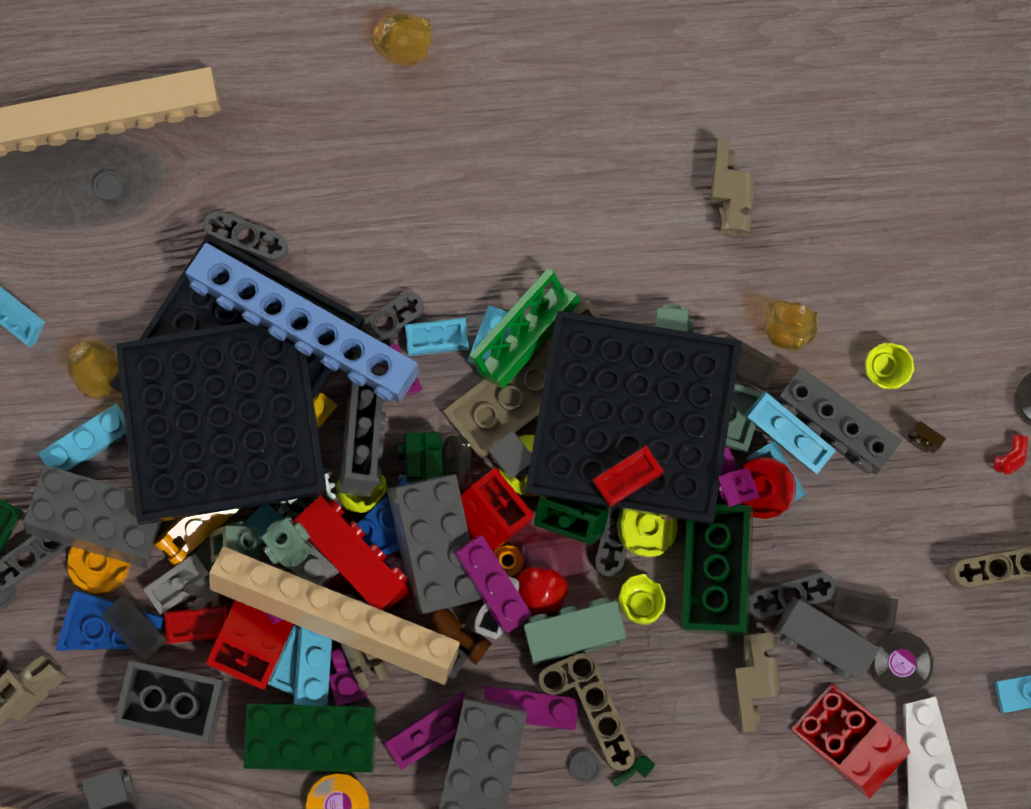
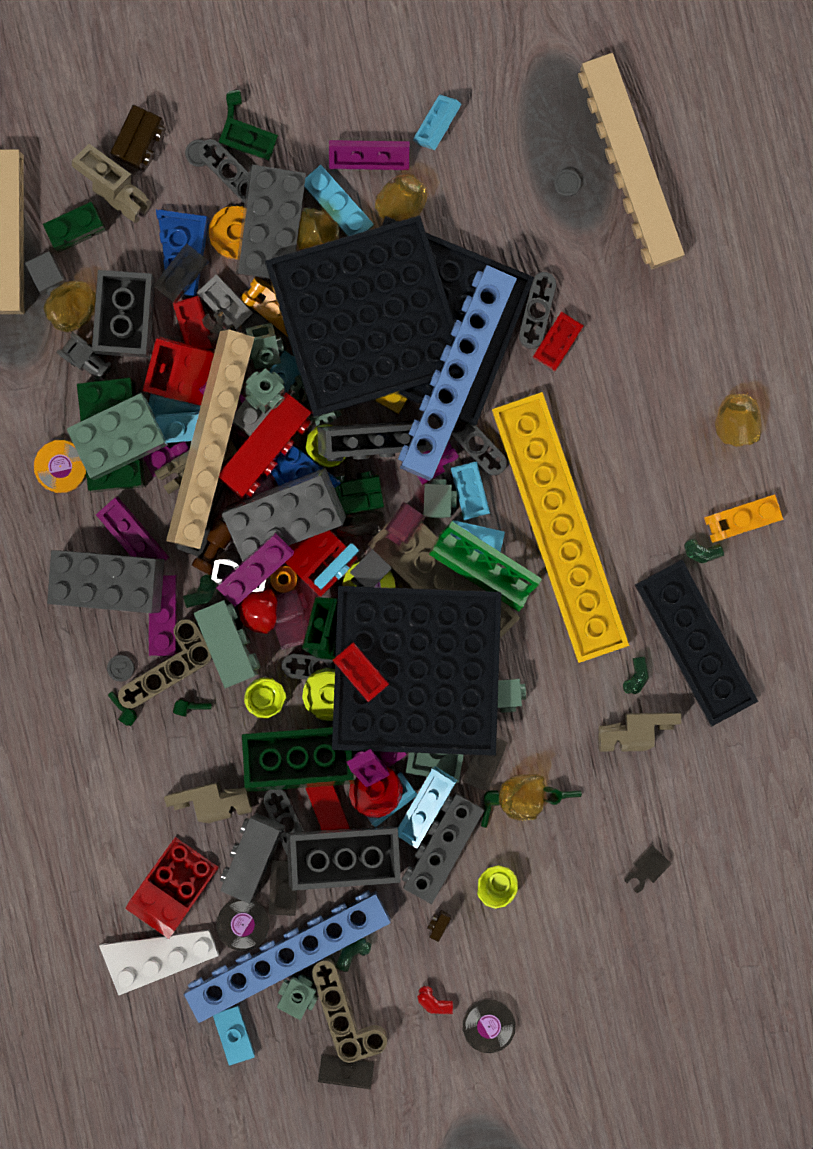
camera: 85 degrees right, 10 degrees up
none -> dark green brick [43,201,107,253]
none -> clear yellow hair [43,280,96,332]
none -> dark grey connector [56,331,113,382]
none -> sand green brick [67,393,168,480]
none -> dark green hand [173,700,212,717]
none -> clear green arm [183,574,217,608]
none -> medium blue brick [184,890,391,1023]
none -> sand green brick [277,974,319,1020]
none -> dark grey brick [286,826,401,891]
none -> clear yellow hair [297,208,339,250]
none -> red tile [305,785,350,830]
none -> medium azure plate [314,544,359,590]
none -> magenta plate [329,140,410,170]
none -> clear green arm [336,938,371,972]
none -> clear pink brick [385,502,425,547]
none -> sand green brick [424,479,457,518]
none -> dark green hand [481,790,500,828]
none -> yellow plate [492,392,629,663]
none -> red plate [532,311,584,372]
none -> dark green hand [543,786,582,805]
none -> clear green arm [623,656,649,695]
none -> clear smoke plate [624,844,672,893]
none -> black plate [634,559,759,727]
none -> clear green arm [684,539,725,563]
none -> light orange plate [704,494,784,543]

